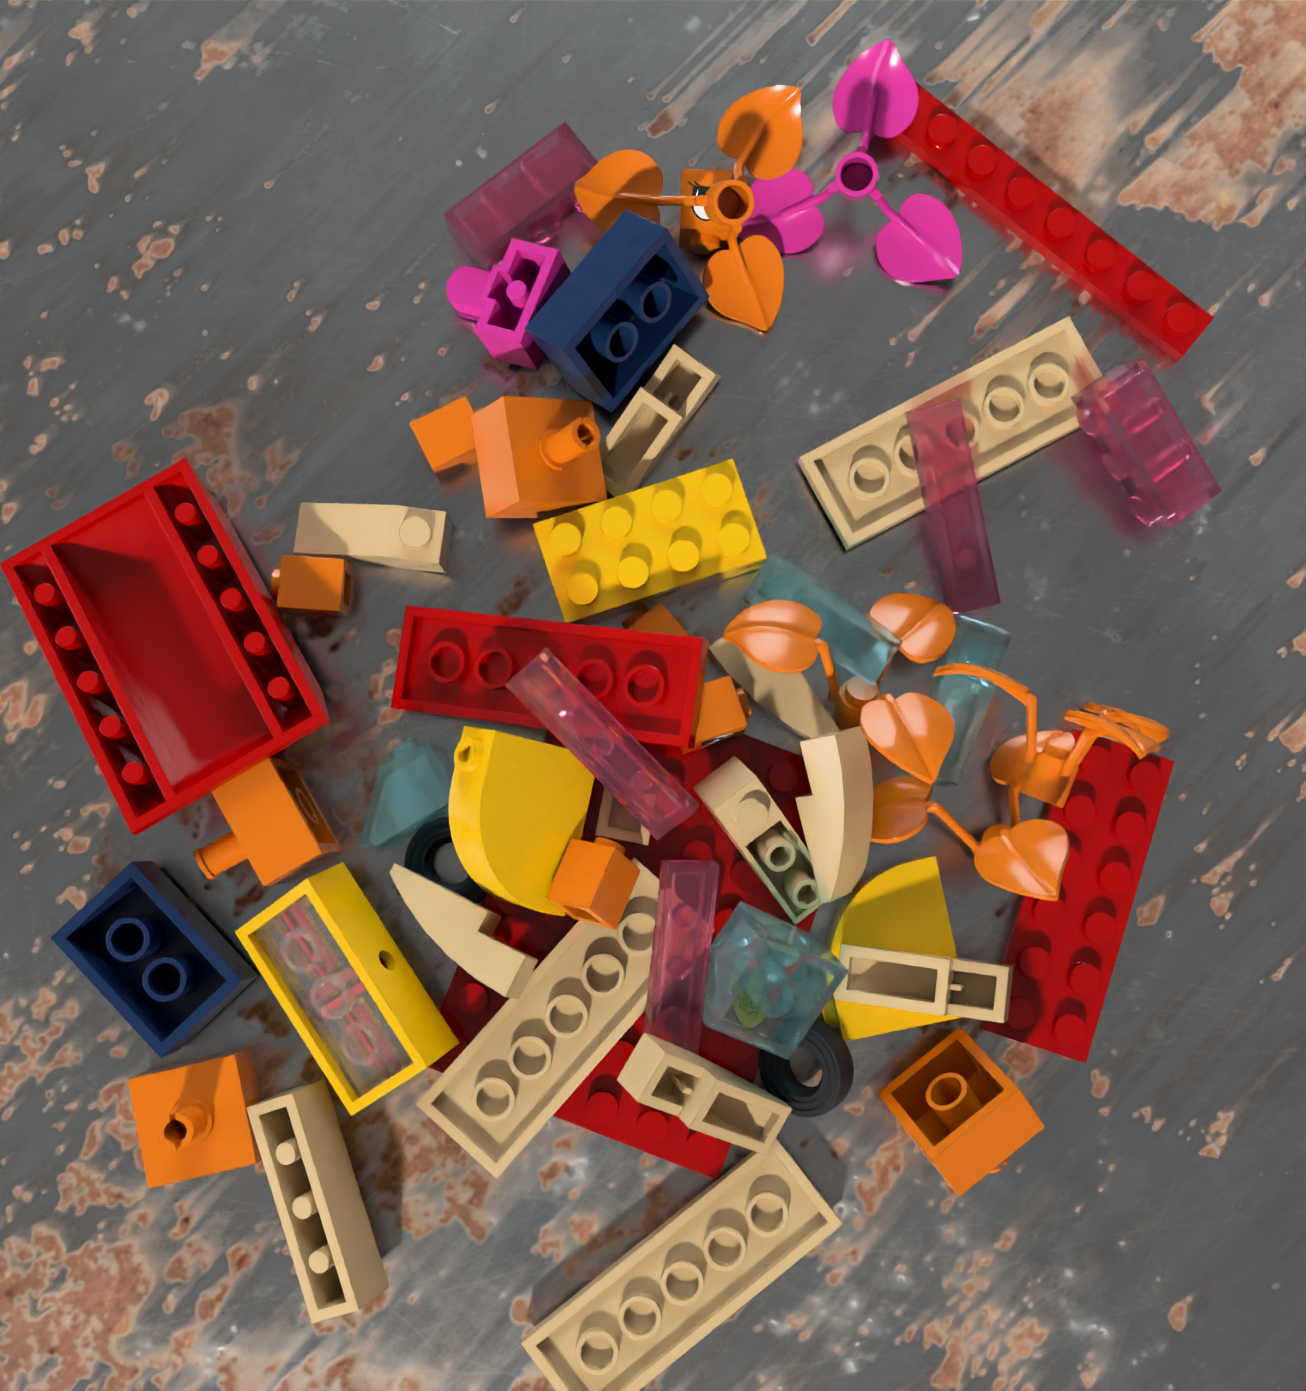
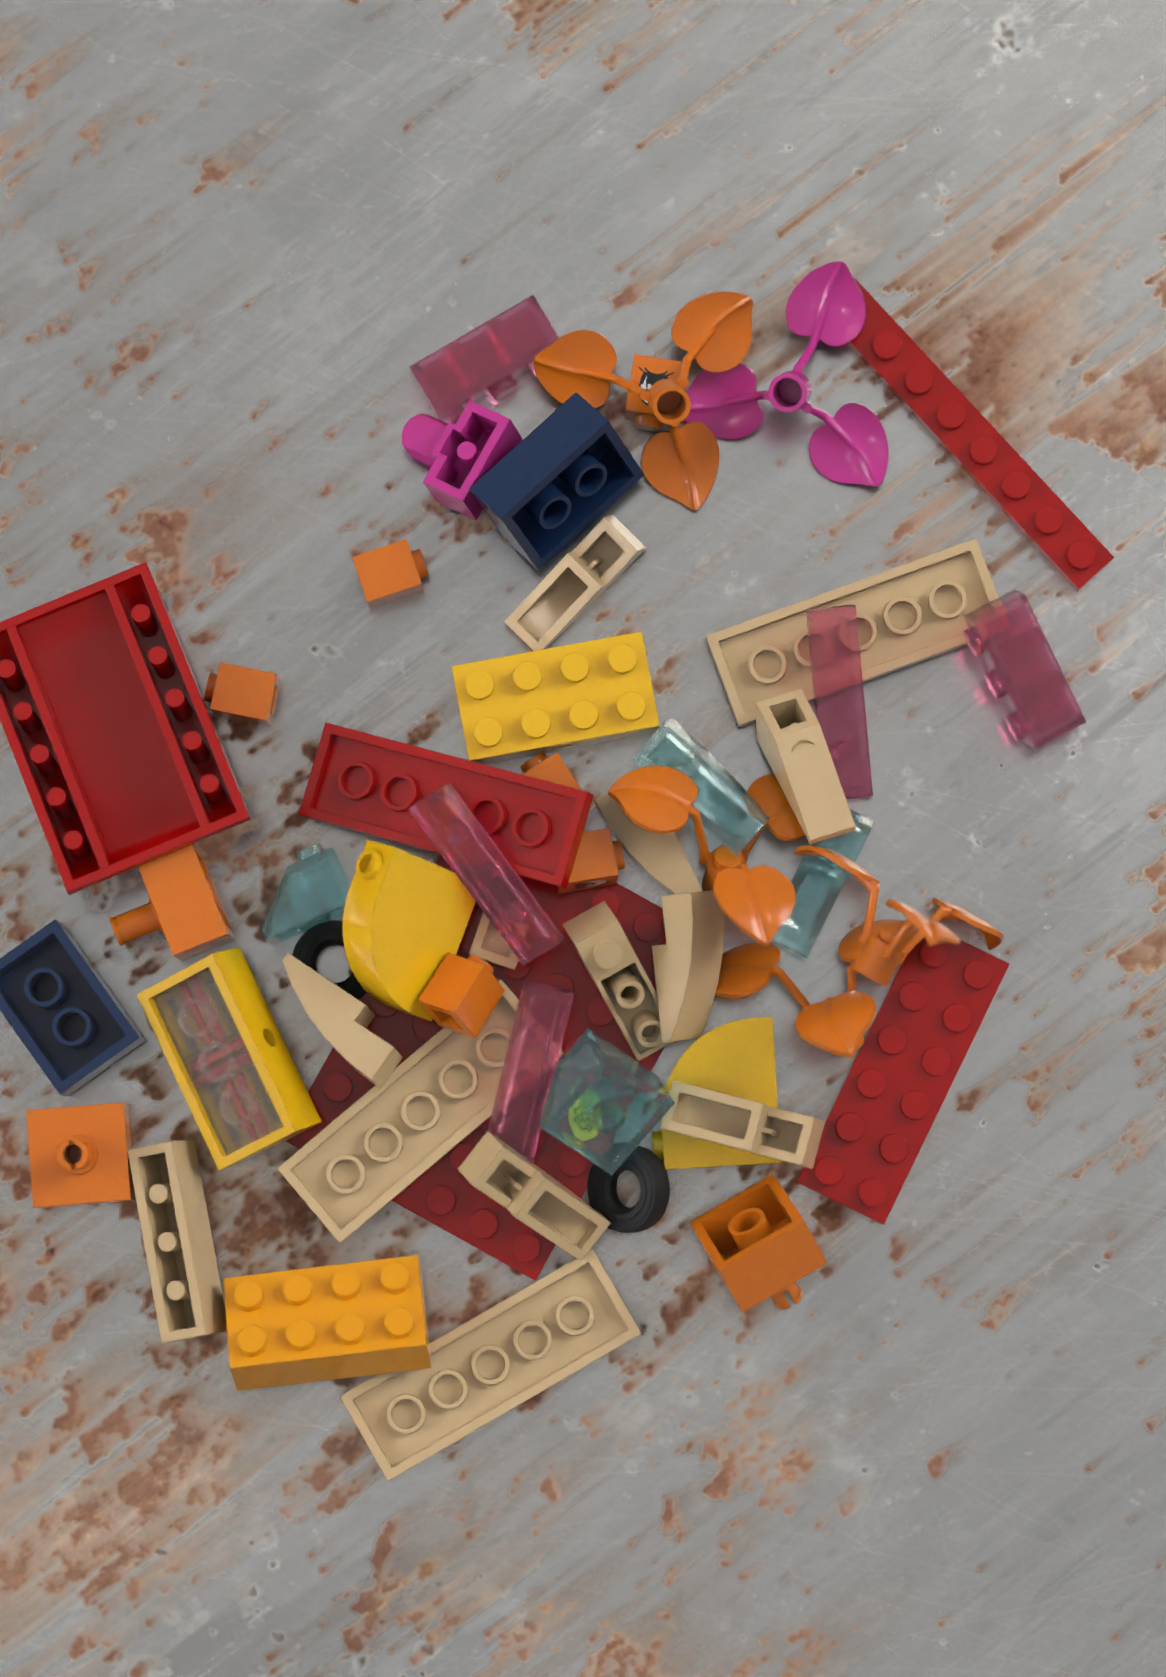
camera: 15 degrees right, 0 degrees up
tan slope [293,502,454,574] -> none
orange brick [471,396,607,518] -> none
none -> light orange brick [223,1255,431,1391]
none -> tan slope [756,689,856,845]

